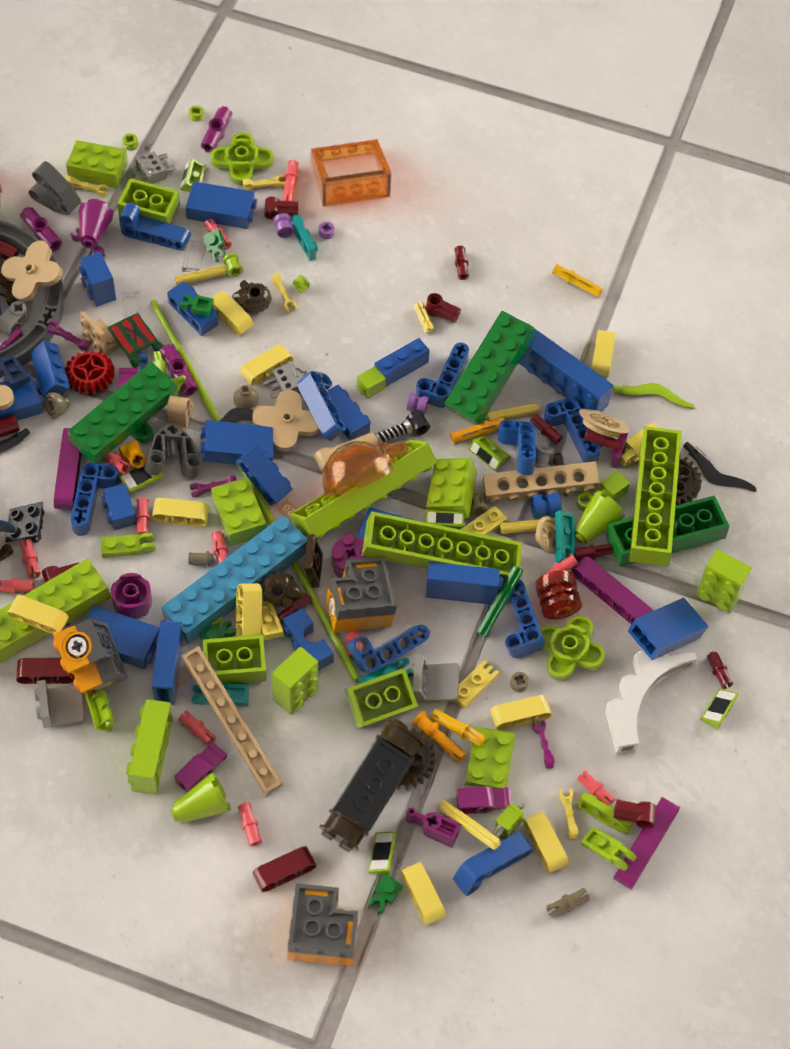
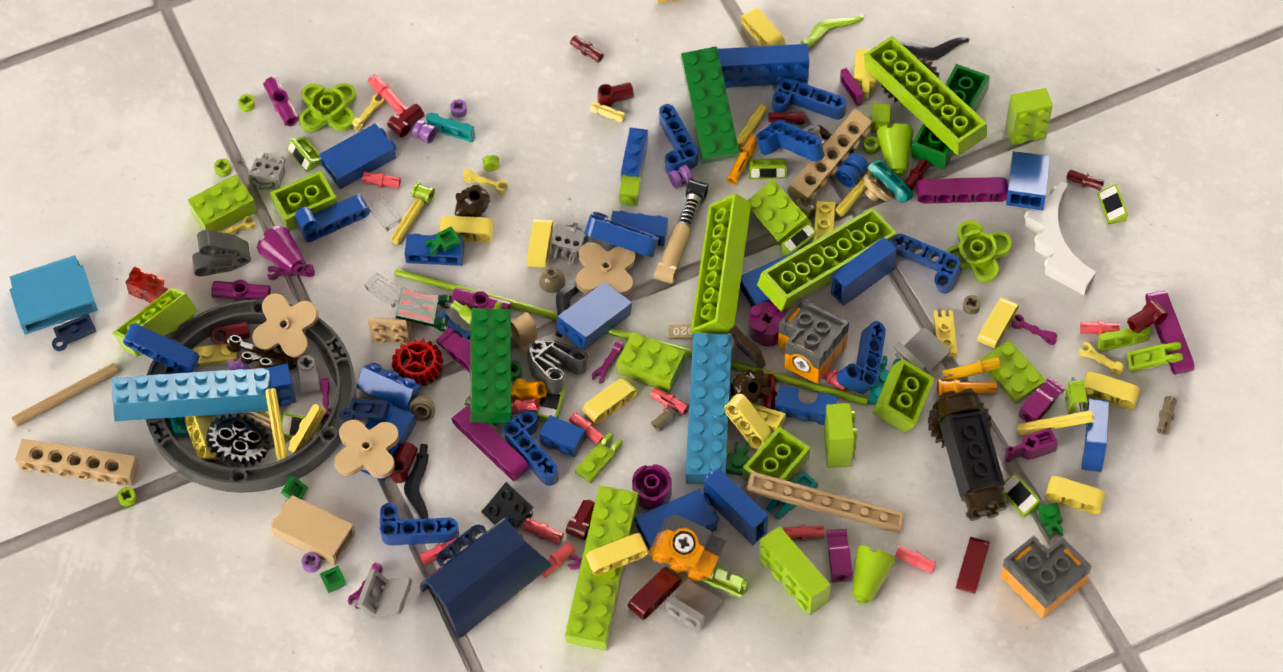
camera: 40 degrees left, 0 degrees up
magenta piece [46,320,91,351] -> none
blue brick [79,252,116,307] -> none
plate [203,228,227,262] -> none
blue brick [235,444,293,506] -> none
clear orange windscreen [311,139,391,207] -> none
clear orange windscreen [322,441,407,495] -> none
green axle [477,566,523,637] -> none
clear red wheel [535,570,582,620] -> none
coral pin [540,554,579,586] -> none
tan piece [579,409,630,438] -> none
dark red axle [584,429,622,452] -> none

